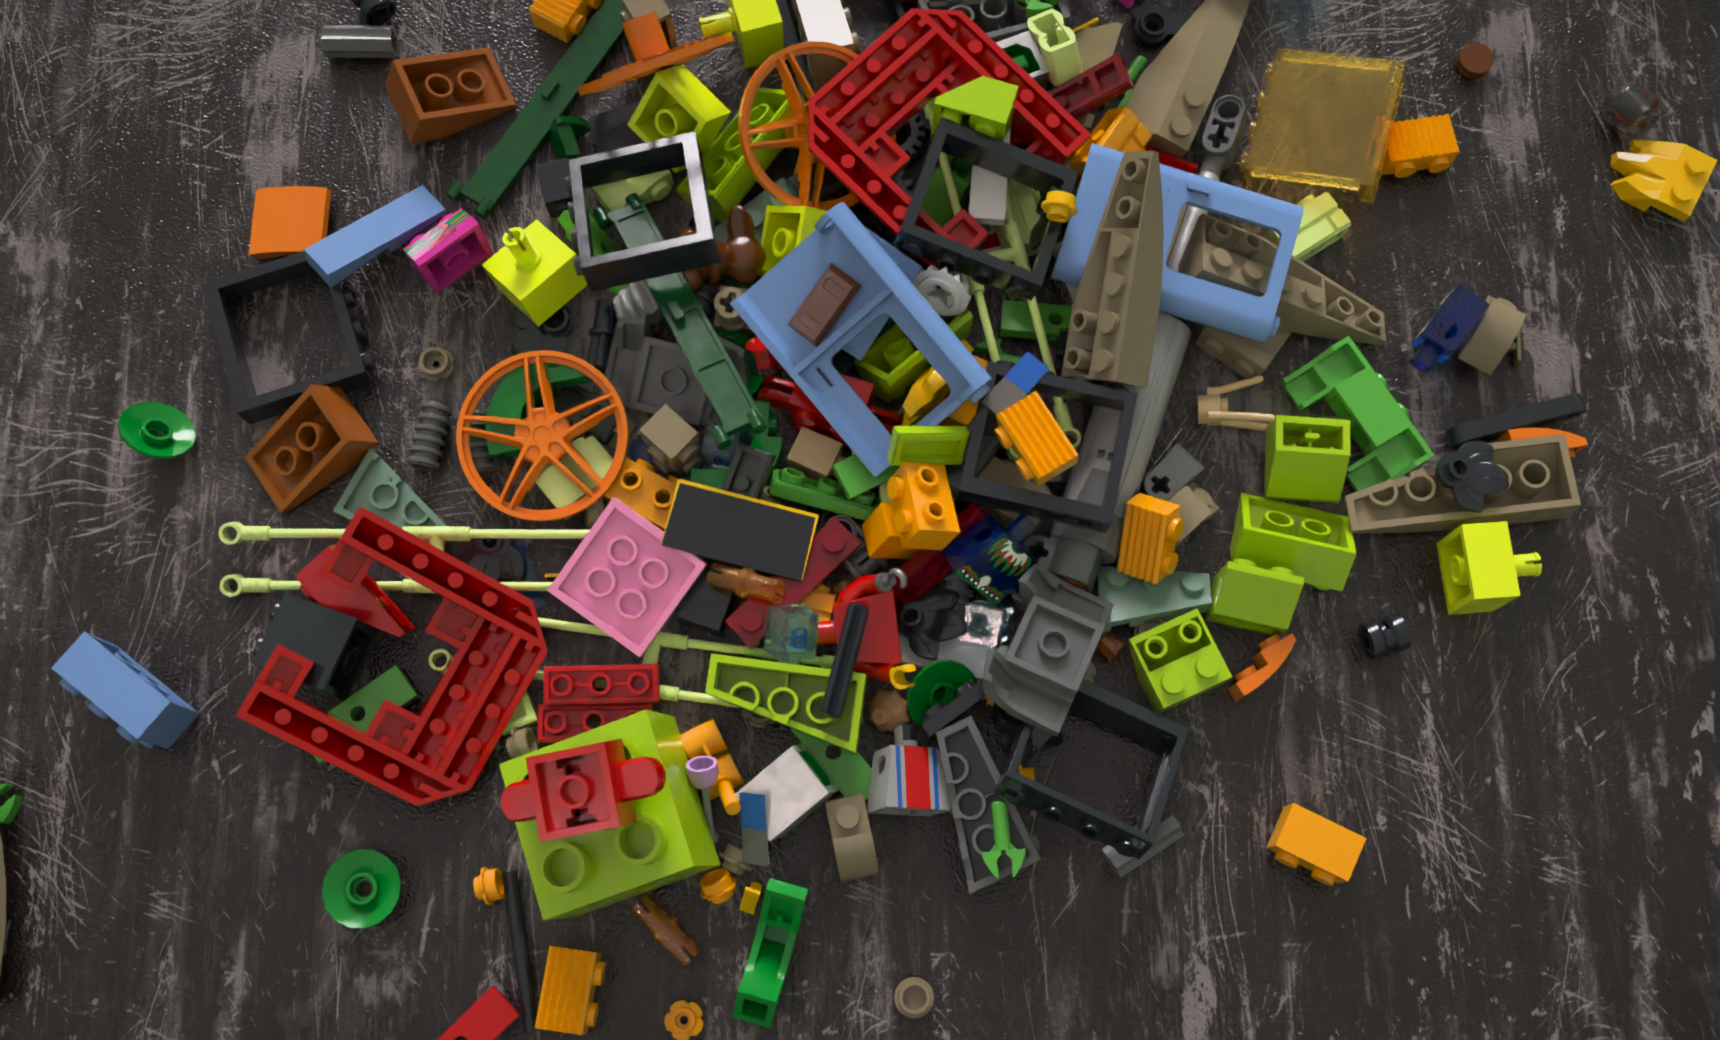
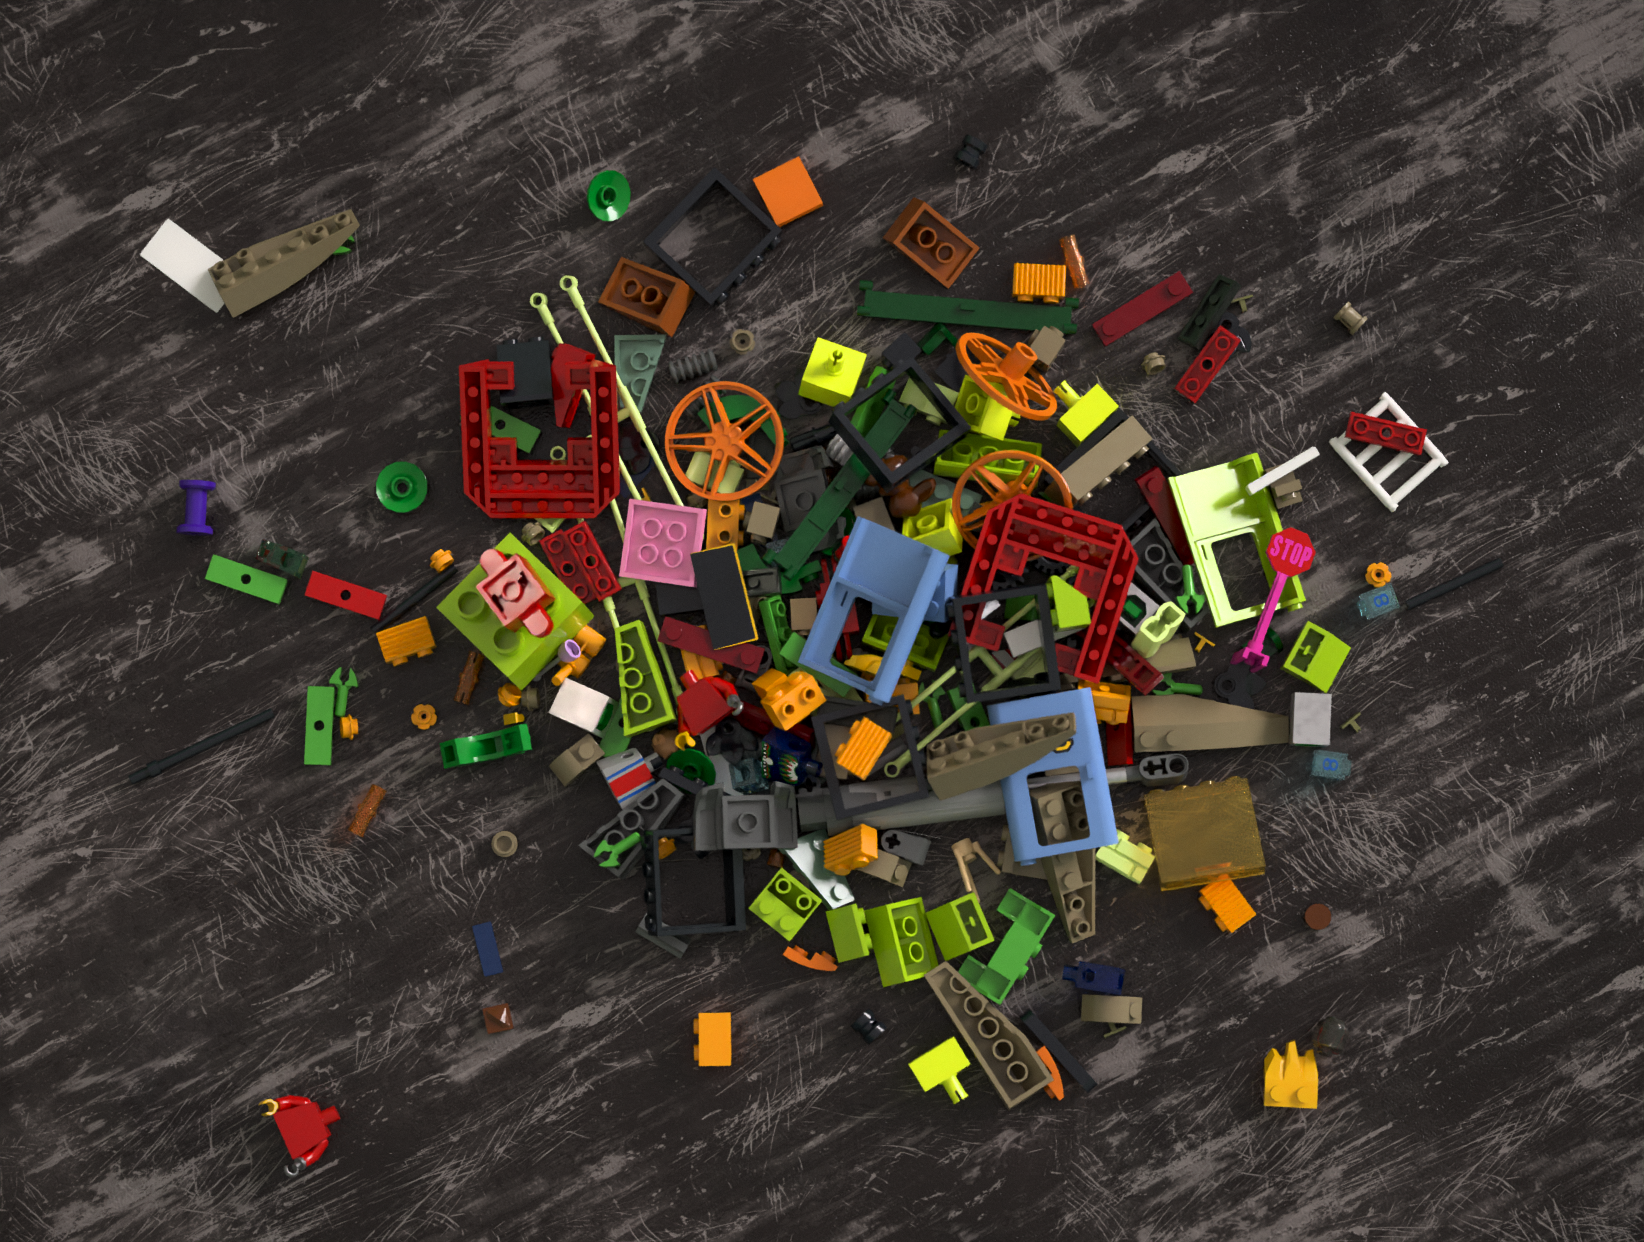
camera: 65 degrees right, 10 degrees up
medium blue brick [51,631,200,750] -> none
medium blue slope [304,185,446,288] -> none
dark grey axle [321,25,398,58] -> none
dark pink slope [403,208,494,295] -> none
clear orange pin [707,562,786,604] -> none
dark tan bush [714,287,747,332] -> none
sticker [739,792,769,866] -> none
clear light blue brick [764,604,819,665] -> none
reddish brown tile [787,263,862,347] -> none
black axle [821,603,869,719] -> none
lime tile [887,426,970,466] -> none
white gear [913,265,971,316] -> none
sticker [982,352,1049,415] -> none
yellow plate [1041,191,1078,223] -> none
black plate [1435,441,1509,513] -> none

